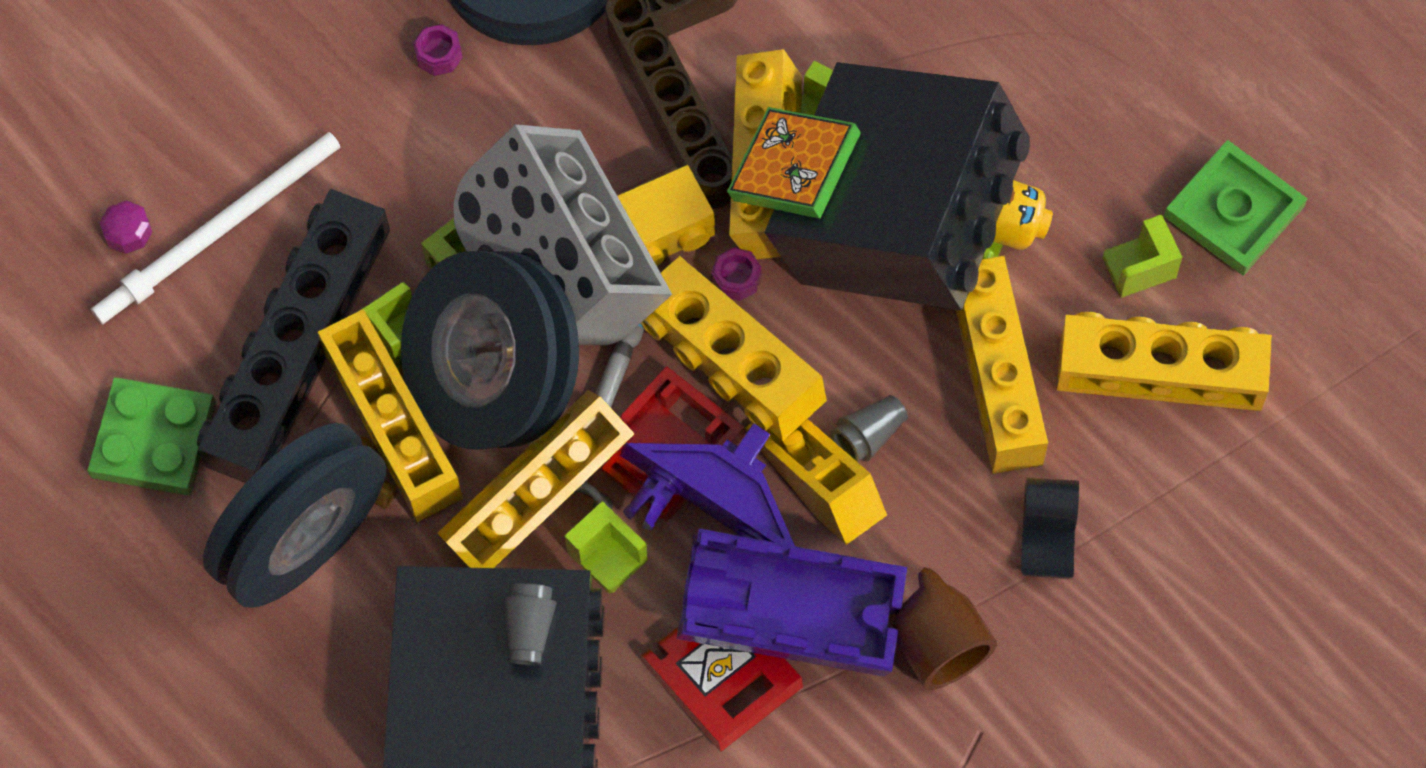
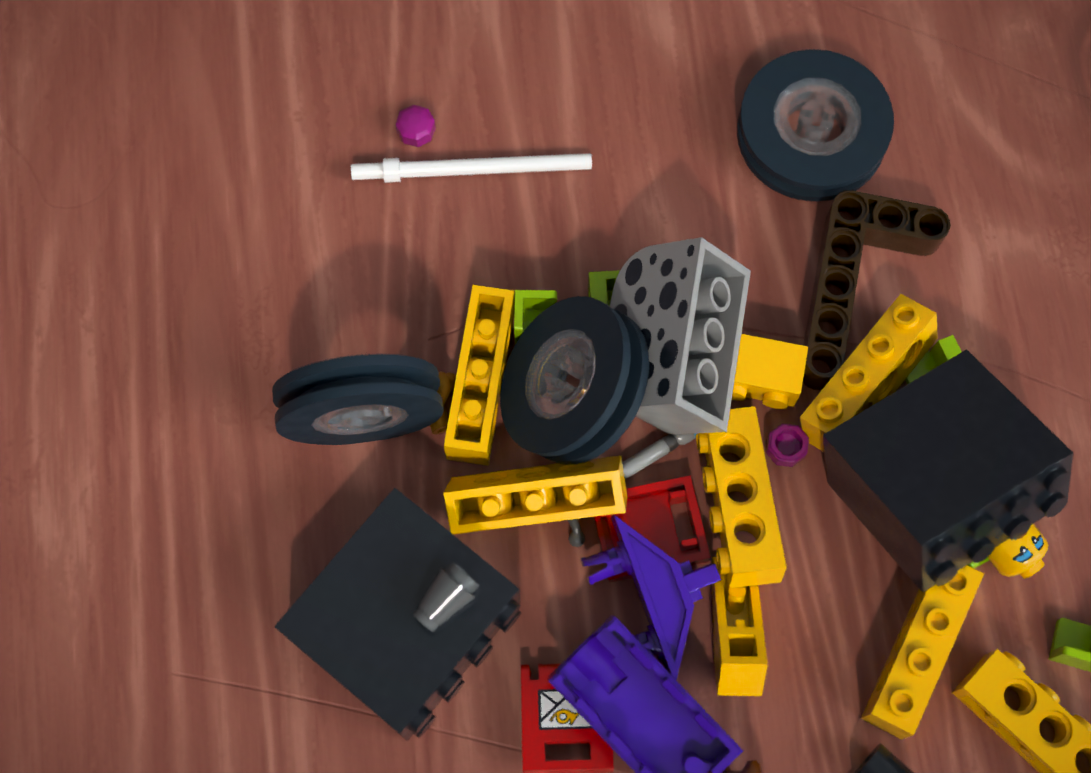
camera: 35 degrees right, 5 degrees up
bright green plate [87,377,216,496] -> none
black brick [197,189,390,483] -> none
magenta tile [413,24,463,76] -> none
lime panel [564,501,648,593] -> none
tile [727,107,861,219] -> none
dark grey cone [830,395,908,462] -> none

